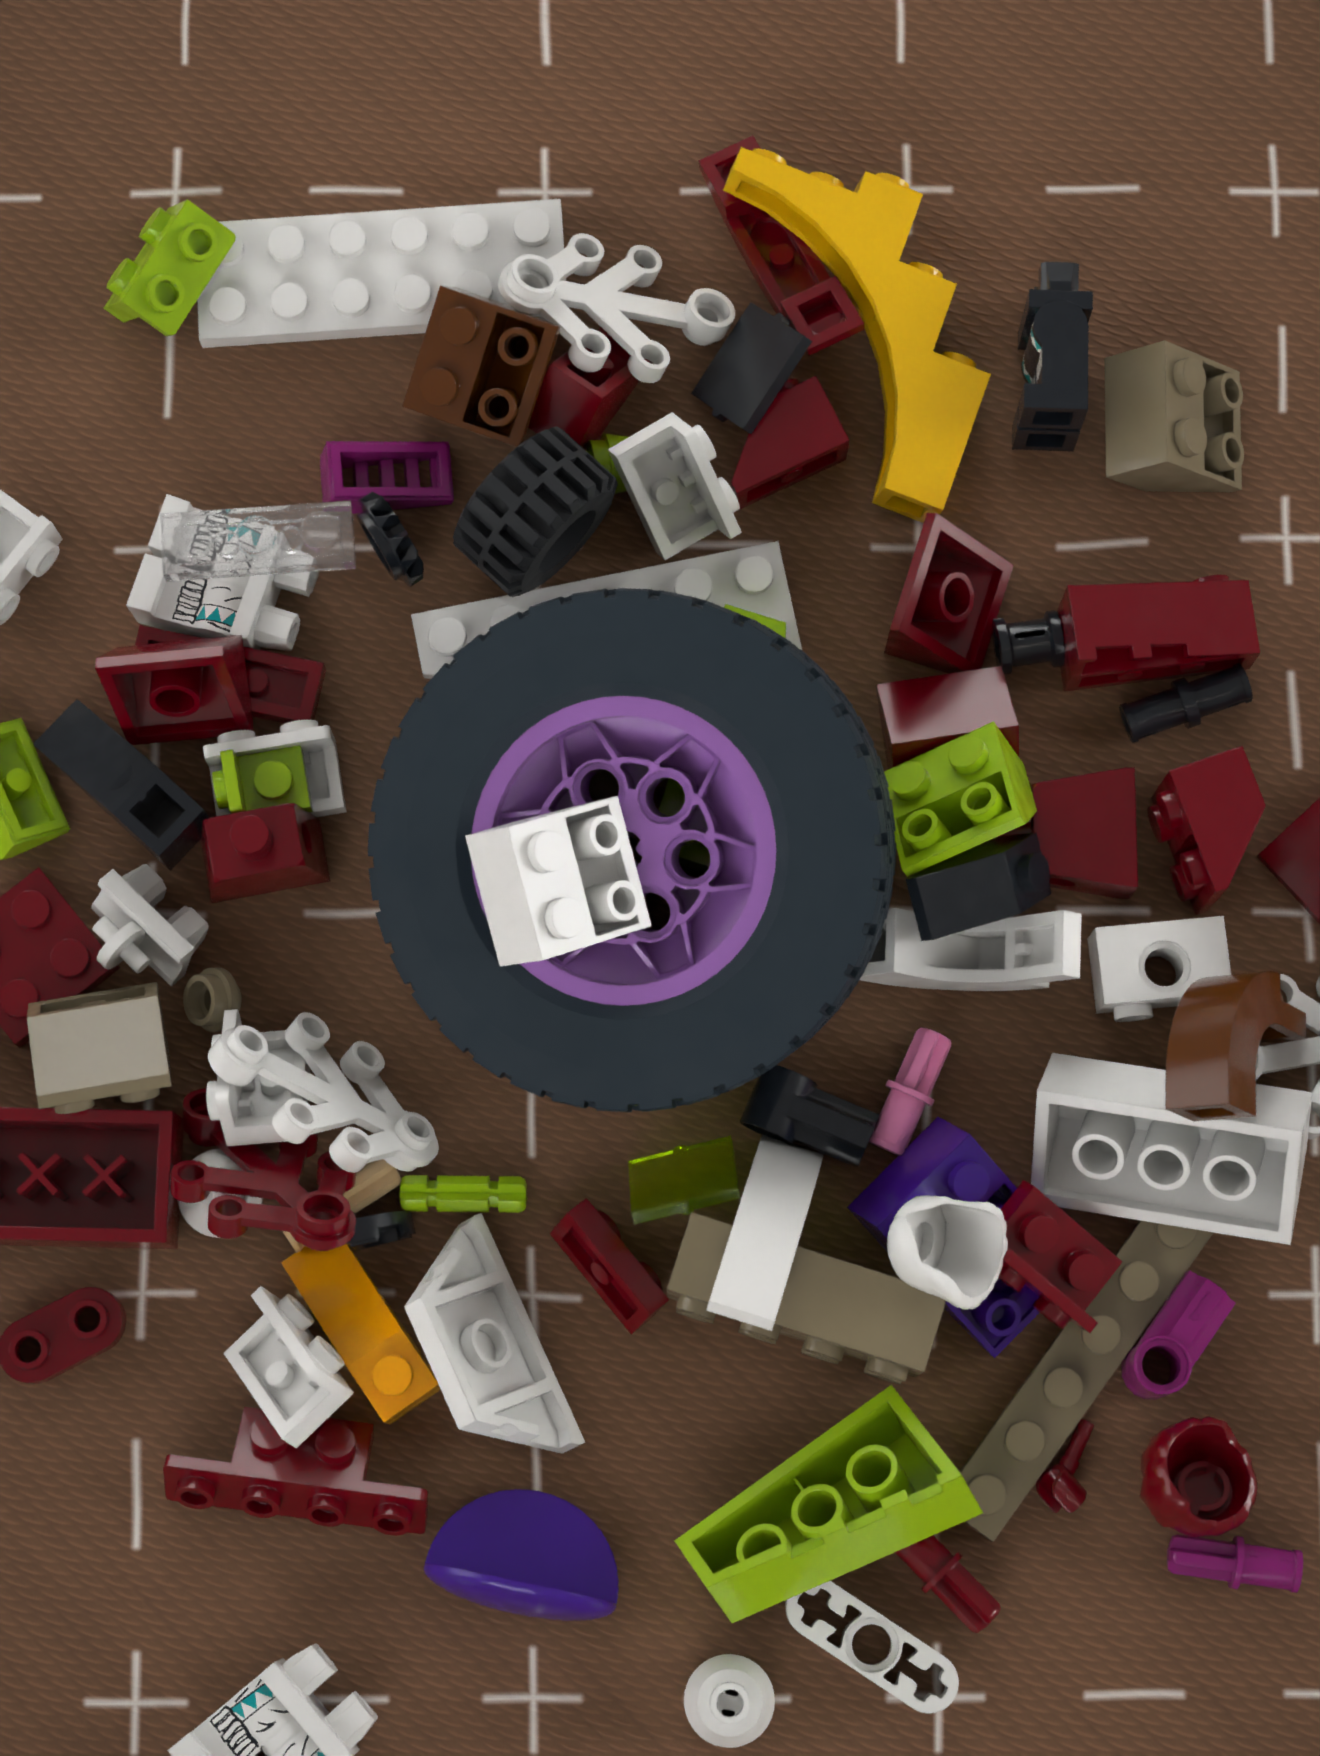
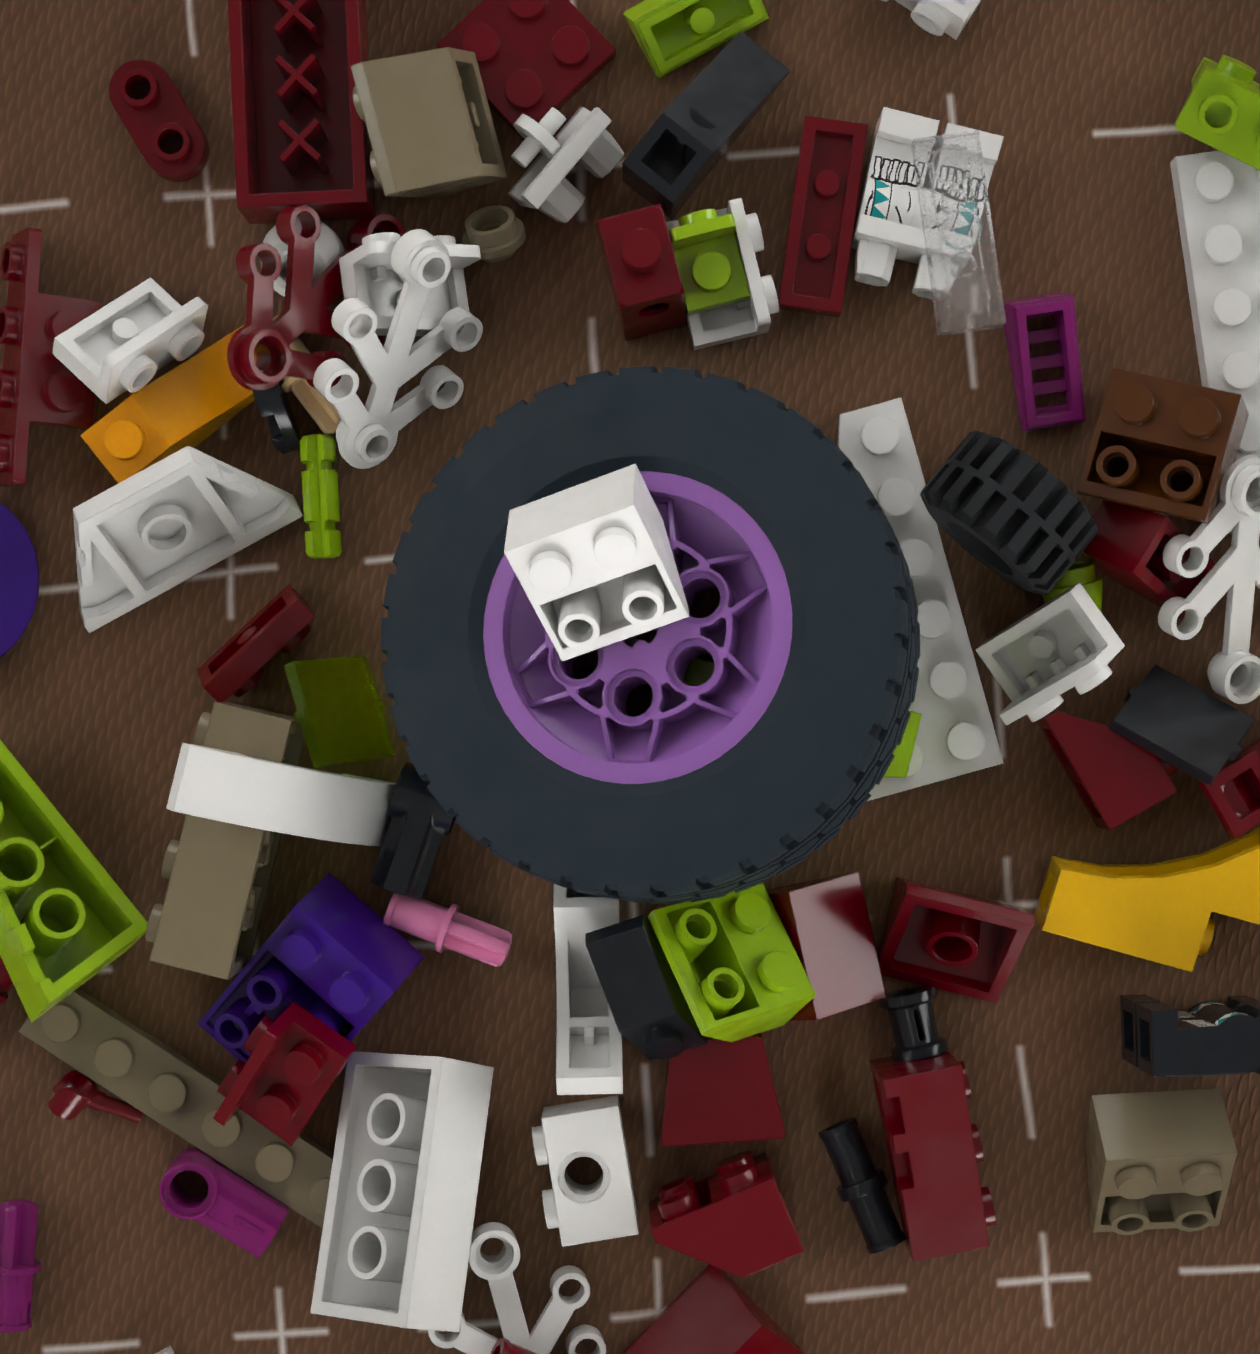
camera: 85 degrees right, 10 degrees up
dark red slope [95,635,253,745] -> none
black gear [357,492,424,587] -> none
white hair [887,1195,1008,1310] -> none
dark red hair [1139,1416,1258,1538] -> none
reddish brown arch [1165,971,1306,1122] -> none

